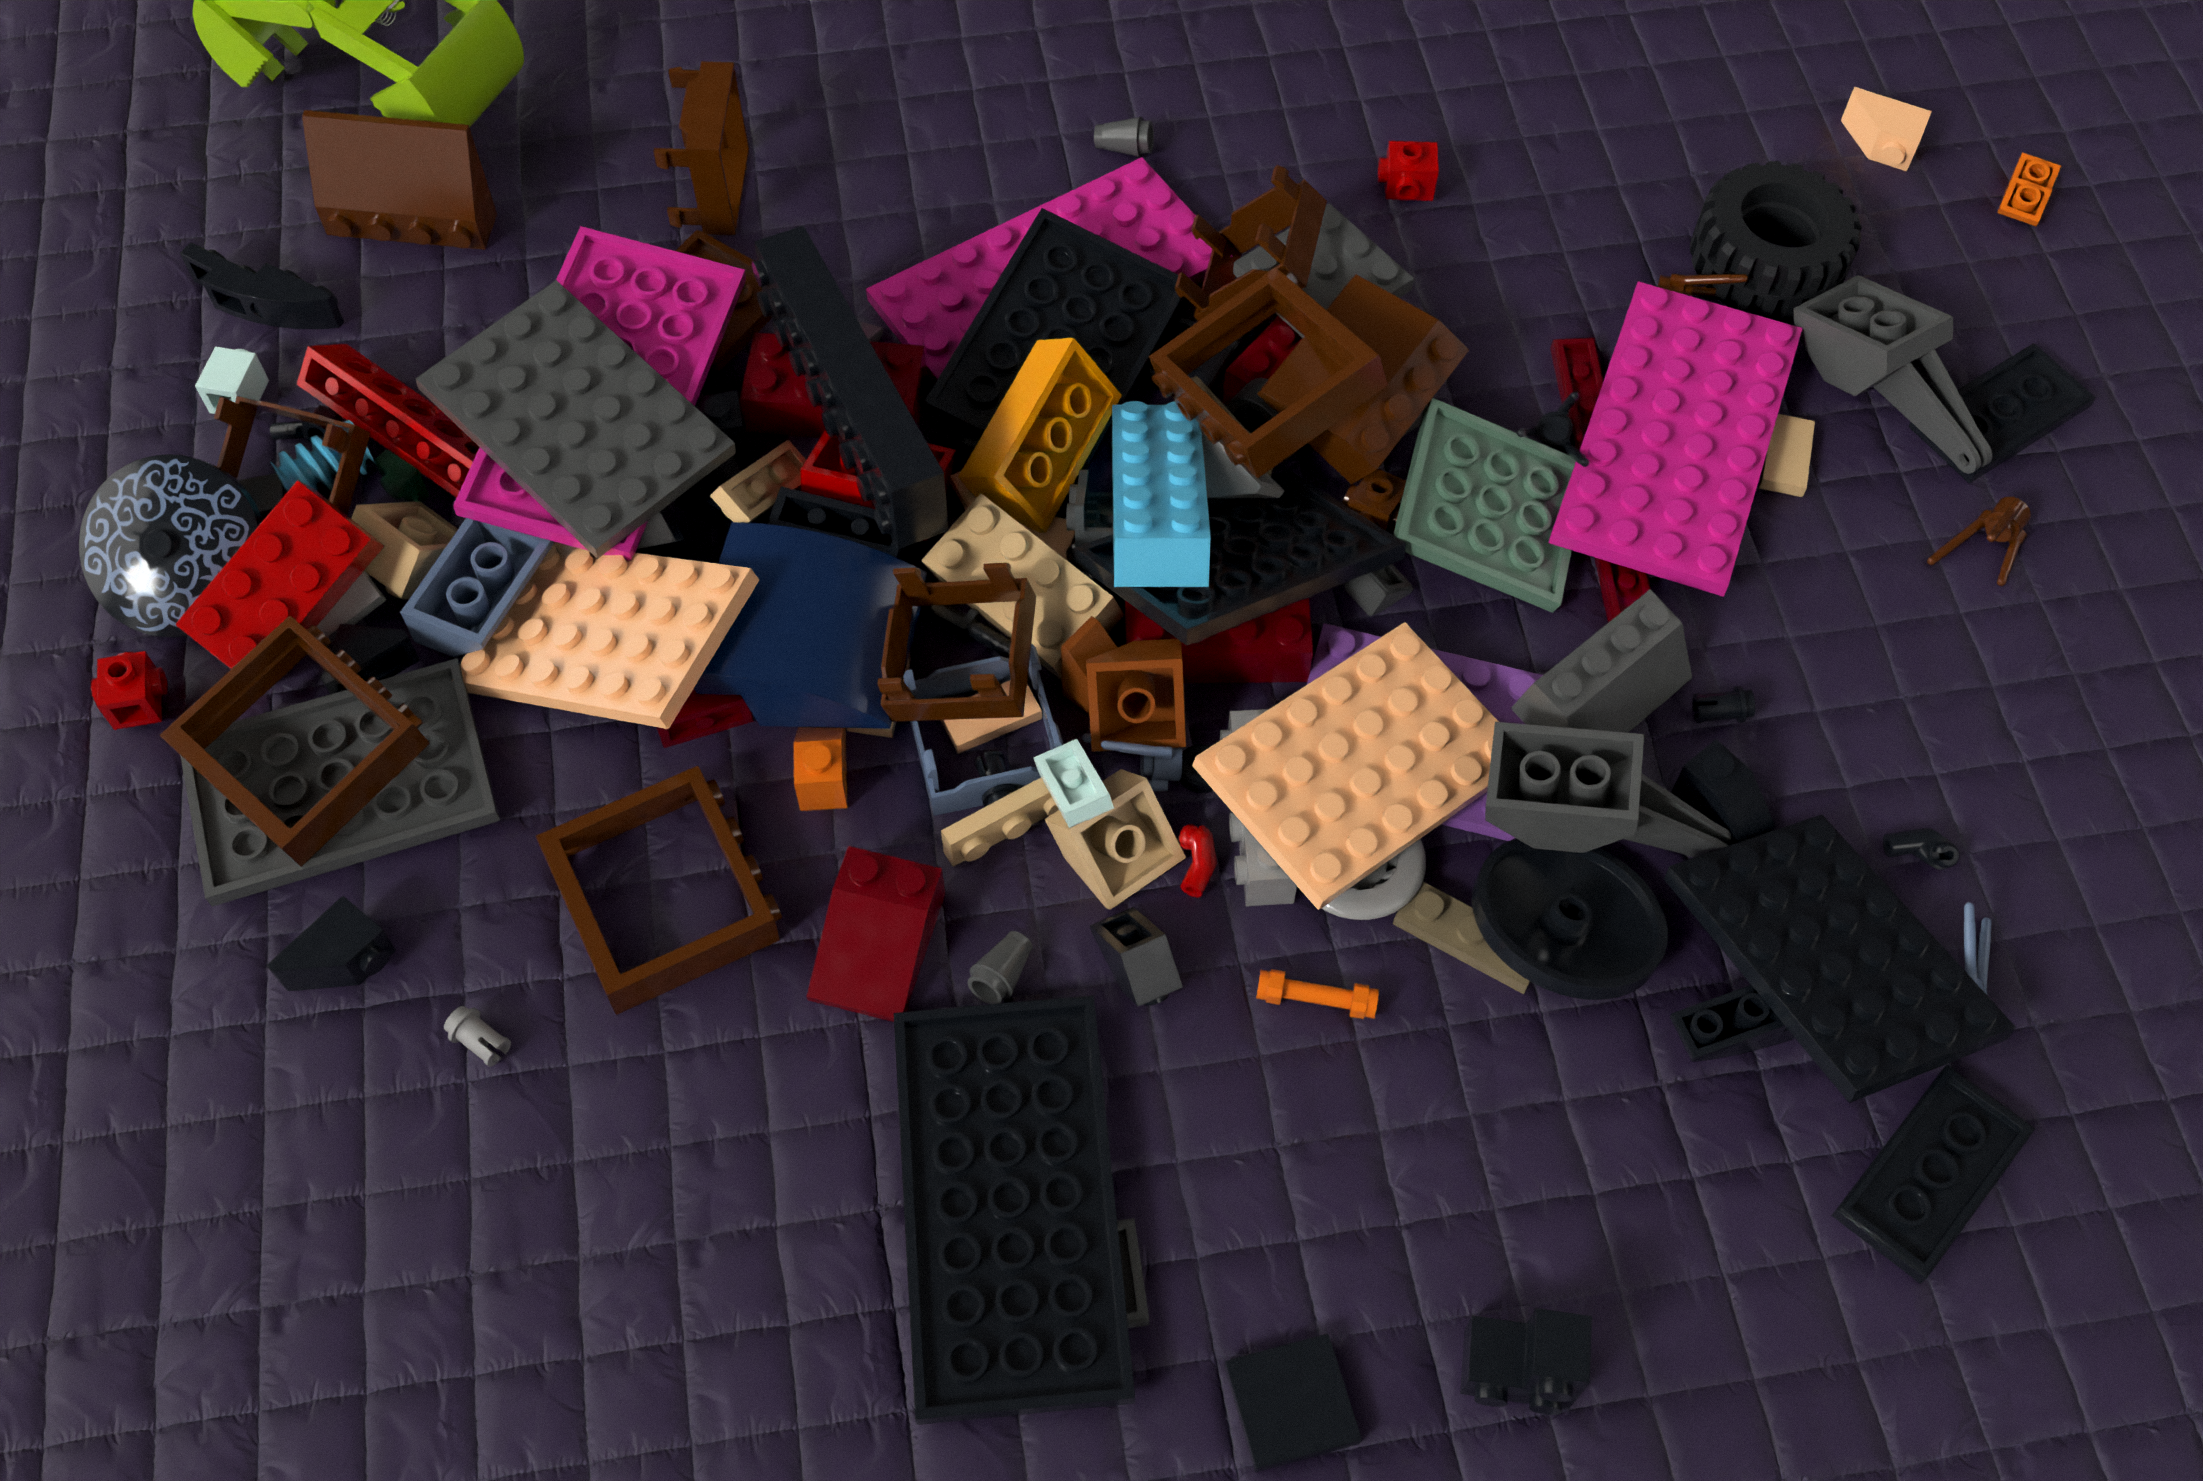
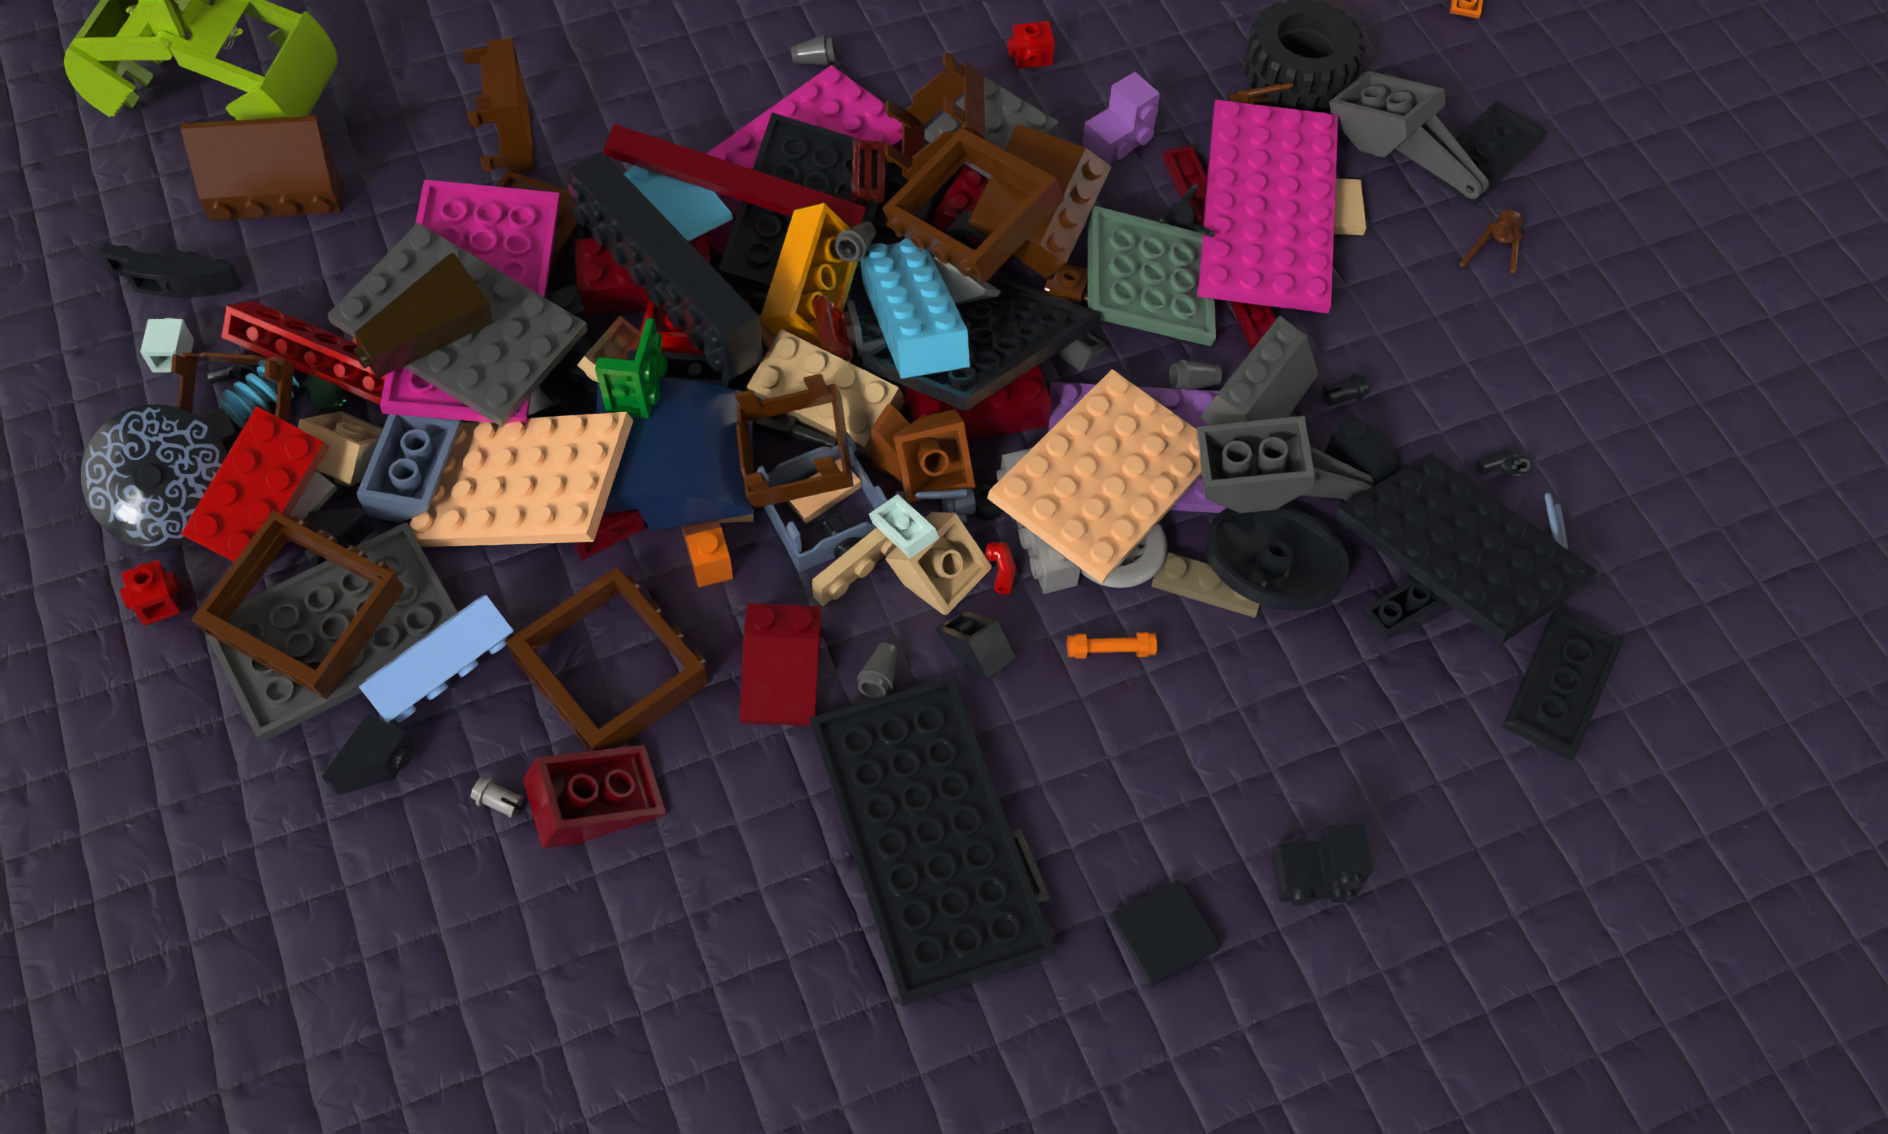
camera: 15 degrees left, 0 degrees up
none -> dark brown slope [354,253,493,379]
none -> light blue brick [358,595,513,723]
none -> dark red slope [523,745,666,849]
none -> green bracket [595,318,667,419]
none -> dark red tile [603,124,866,228]
none -> medium azure slope [623,166,733,241]
none -> clear red tile [813,295,851,361]
none -> dark grey cone [835,221,876,262]
none -> clear red tile [851,139,885,203]
none -> medium lavender brick [1082,72,1160,164]
none -> dark grey cone [1169,359,1222,391]

